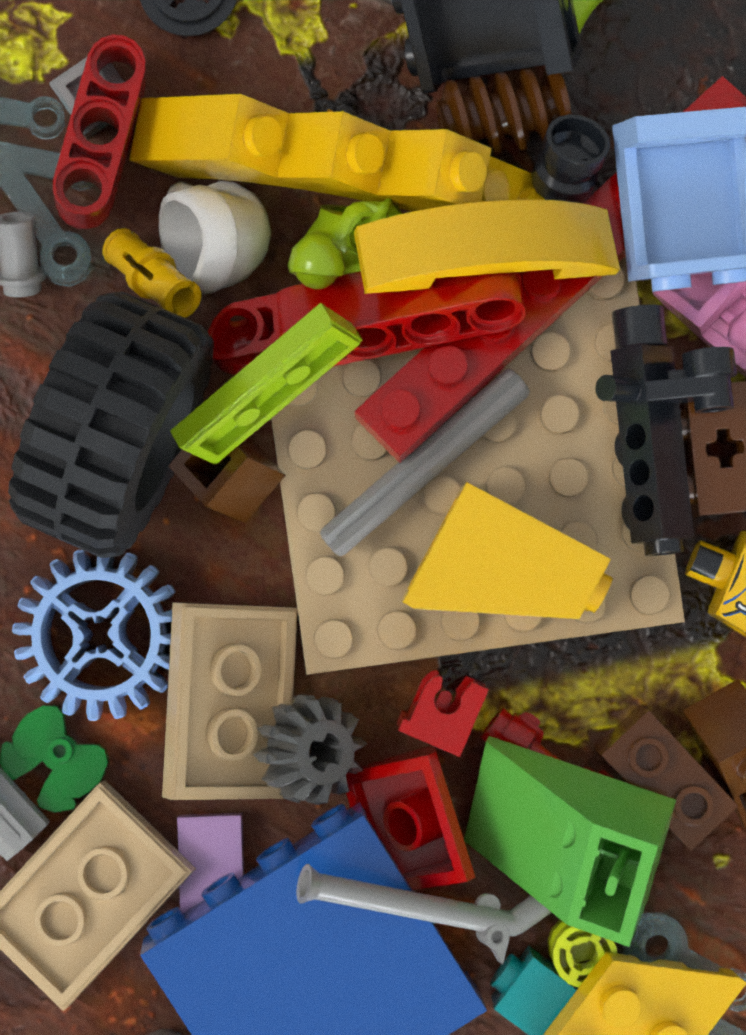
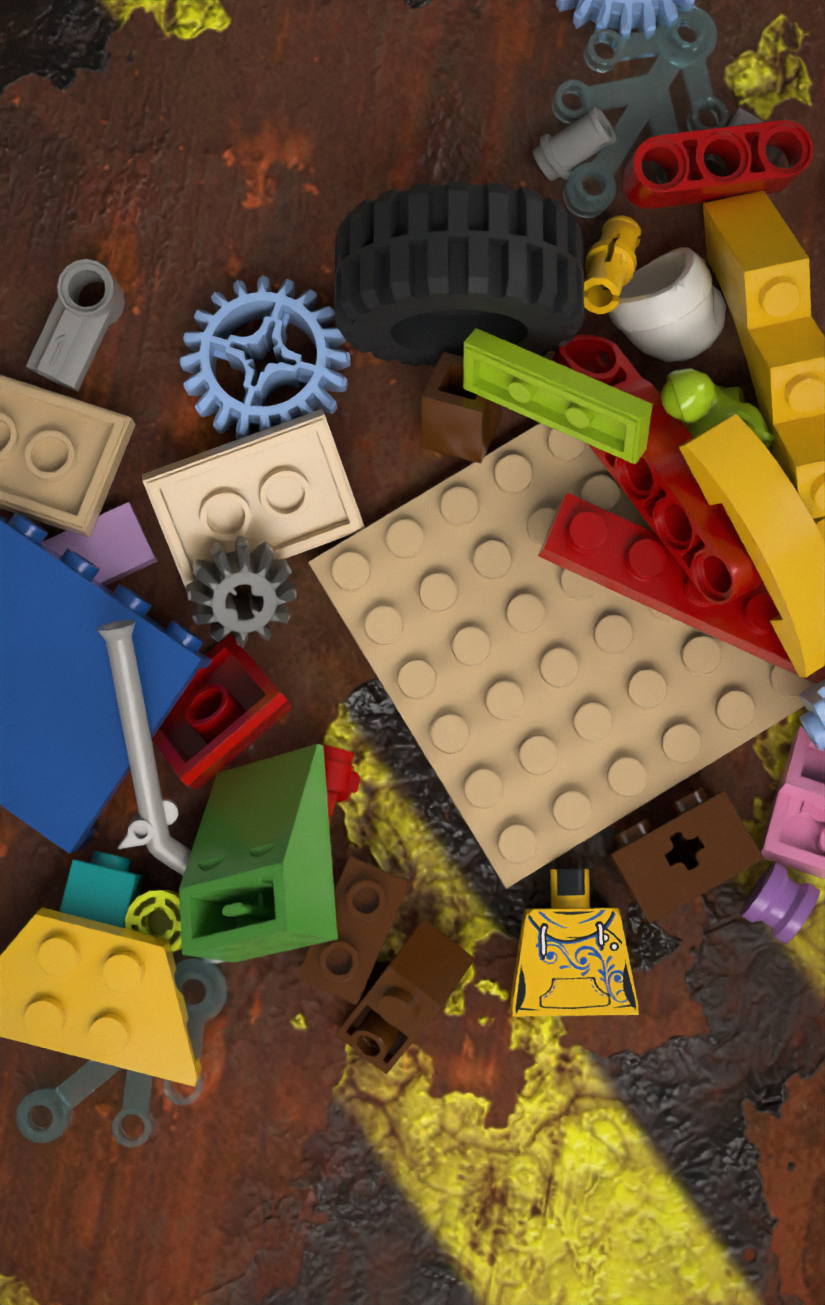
camera: 70 degrees right, 5 degrees down
green piece [0,704,110,813] -> none
light grey axle [320,369,530,556] -> none
red hinge [397,670,489,757] -> none
yellow slope [401,482,613,619] -> none
black piece [595,305,737,556] -> none

